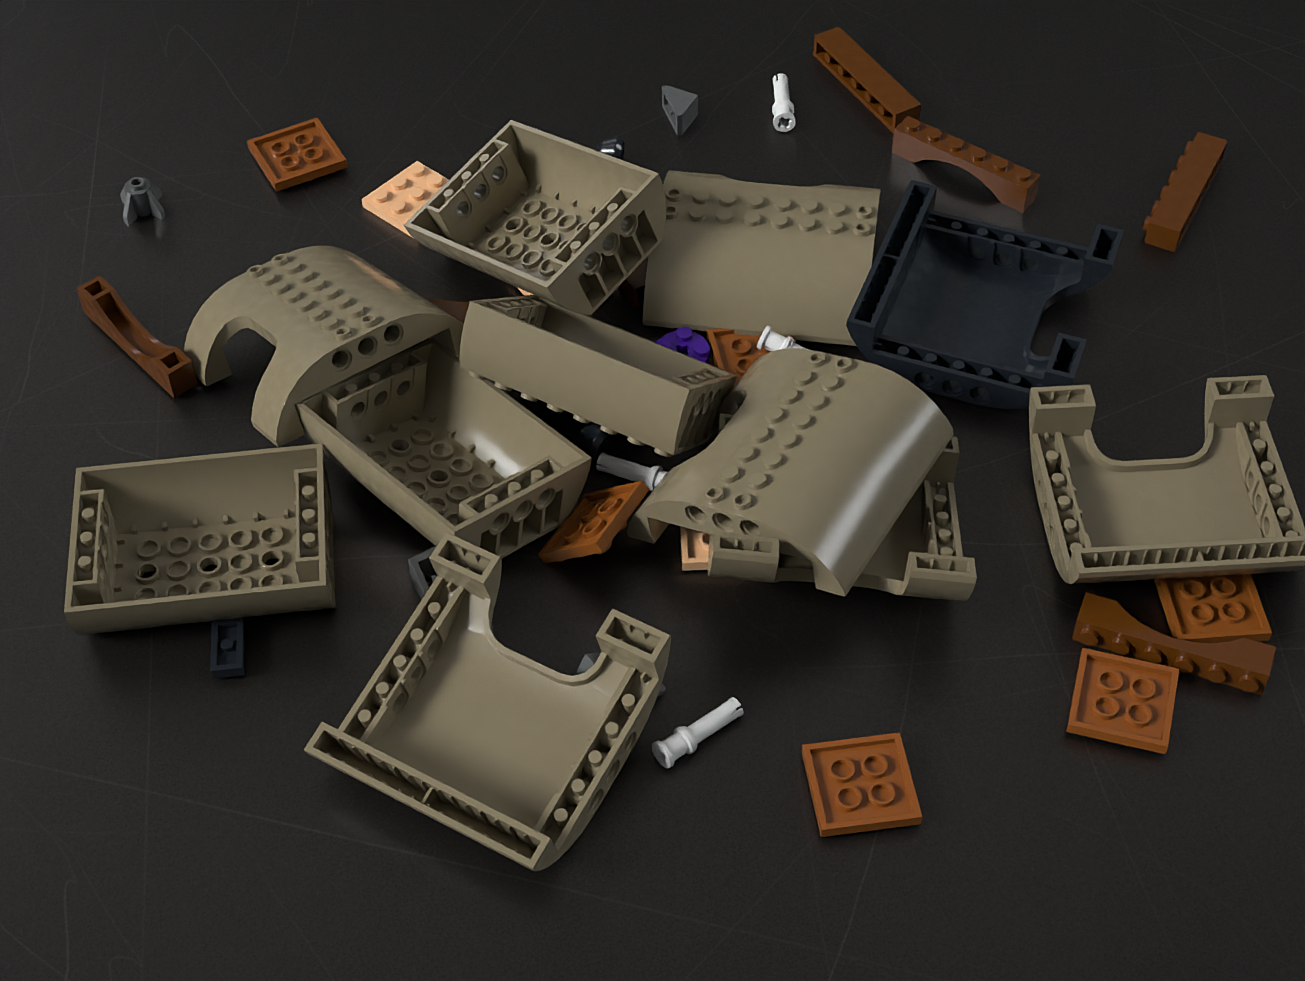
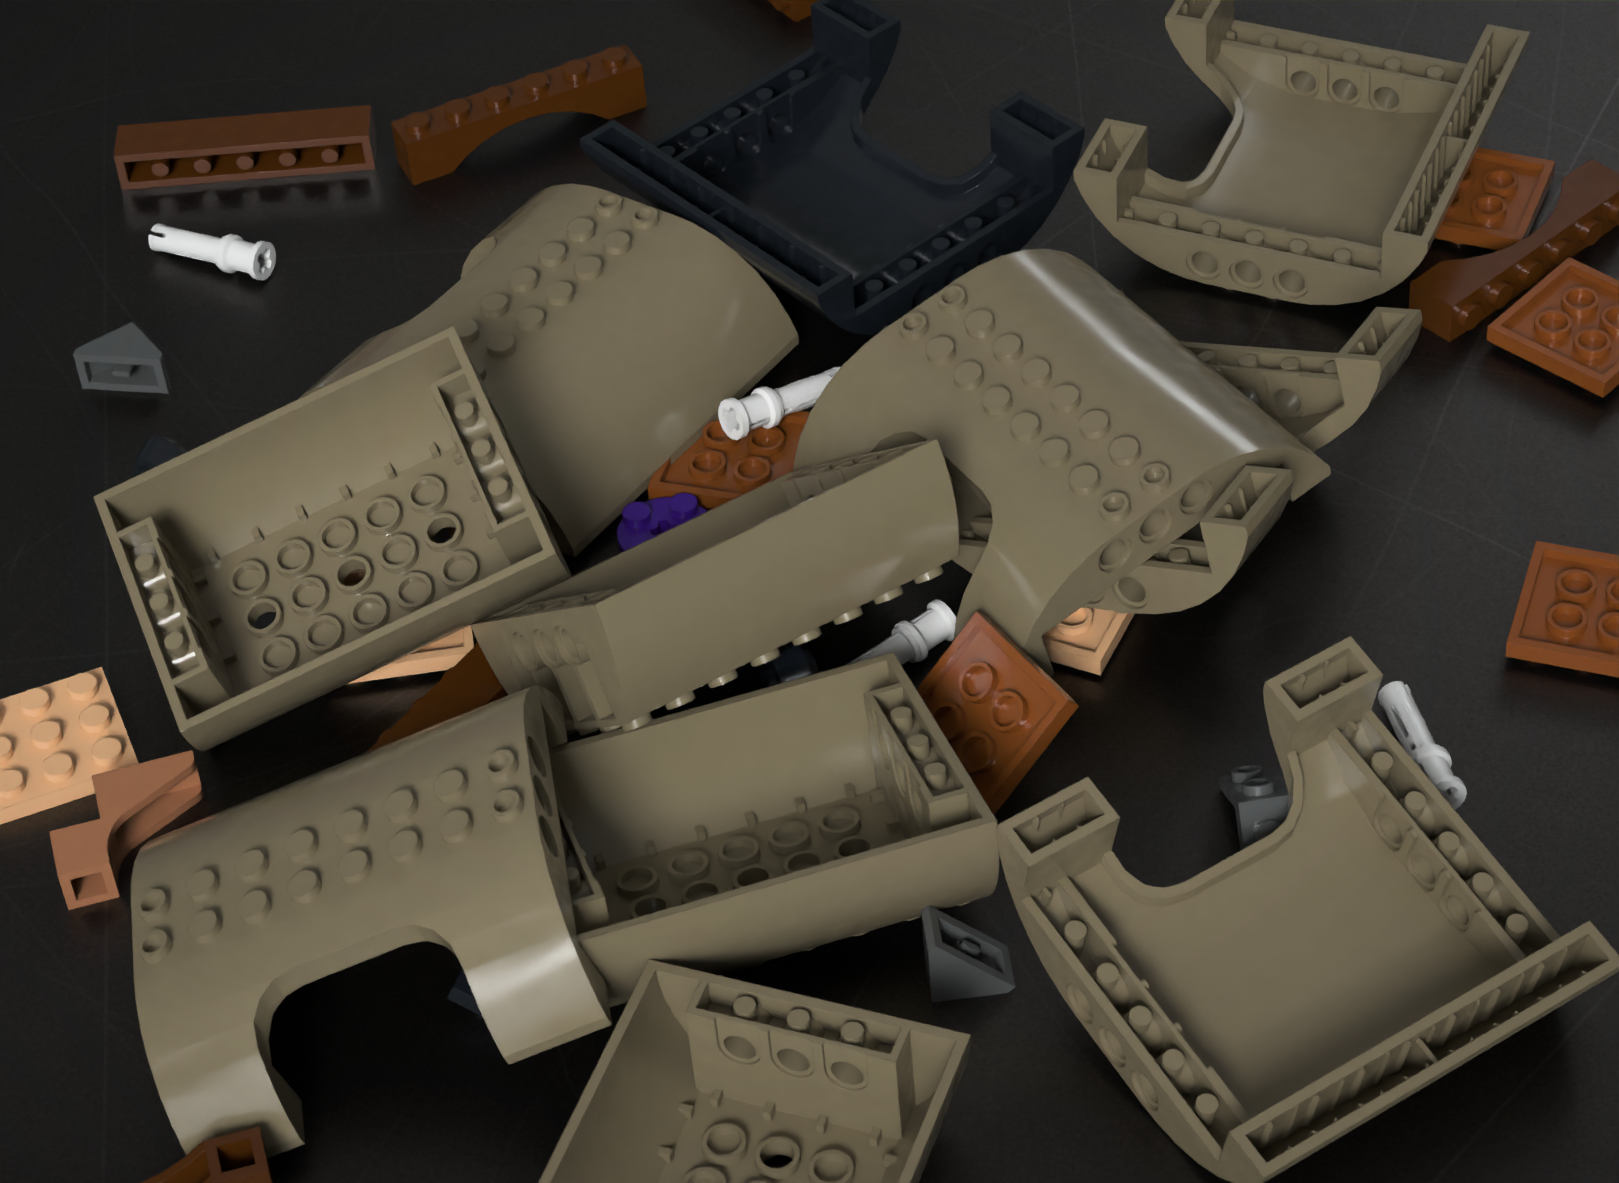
camera: 60 degrees left, 5 degrees down
none -> nougat arch [49,750,204,910]

